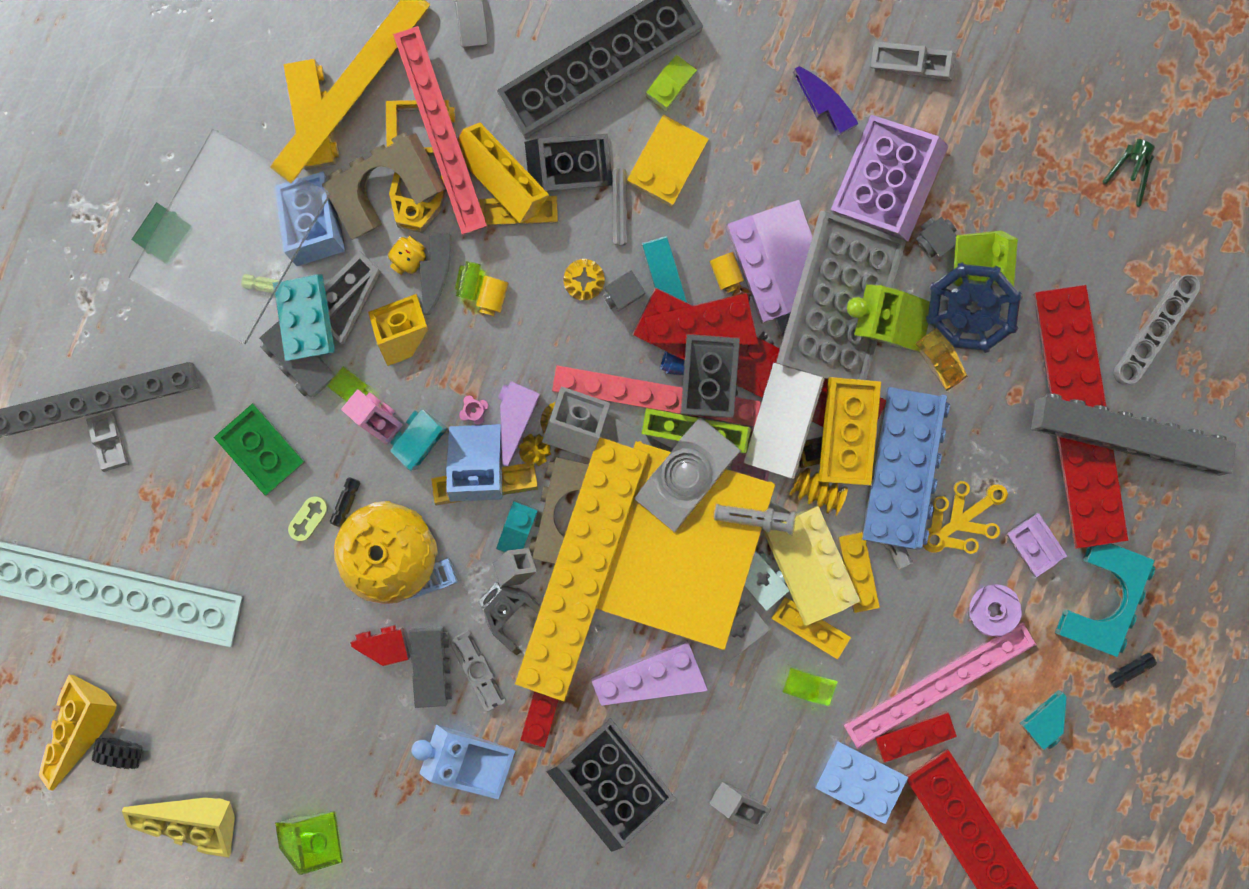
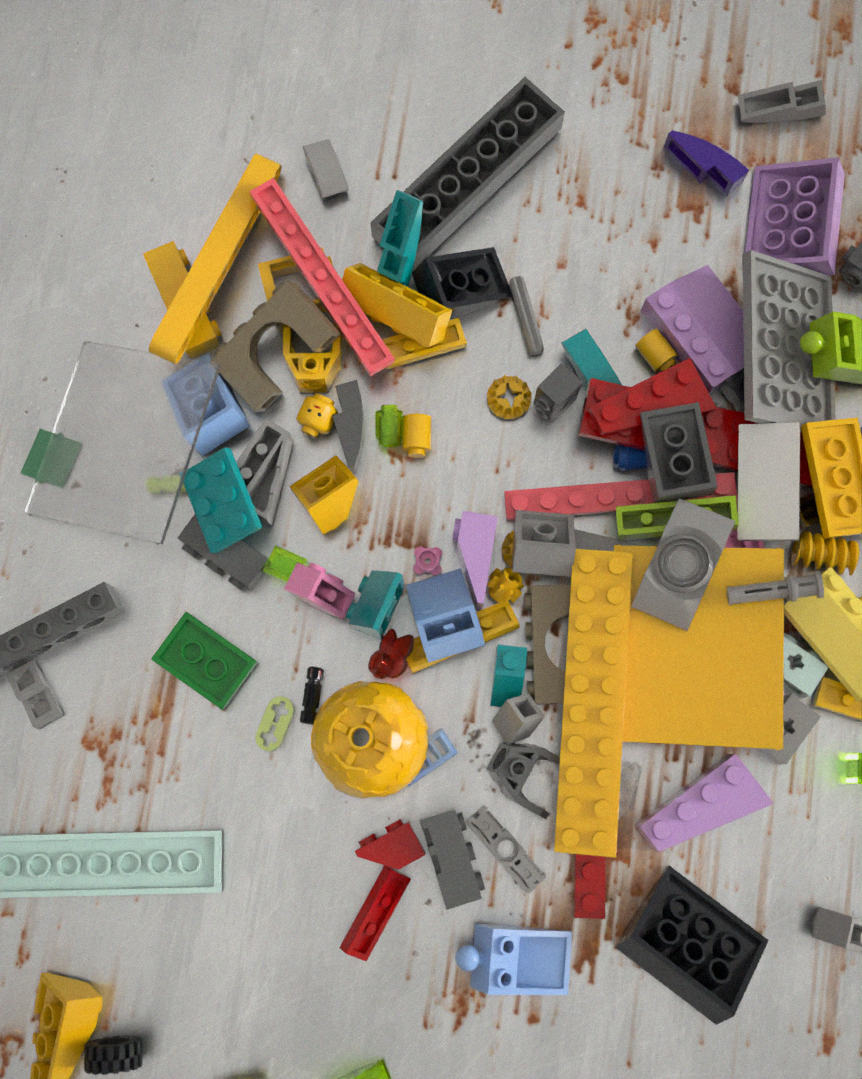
camera: 15 degrees left, 10 degrees down
yellow slope [627,114,709,207] -> none
lime slope [645,54,697,112] -> none
none -> red plate [339,865,411,961]
none -> clear red plate [368,628,414,679]
none -> teal slope [377,190,423,287]

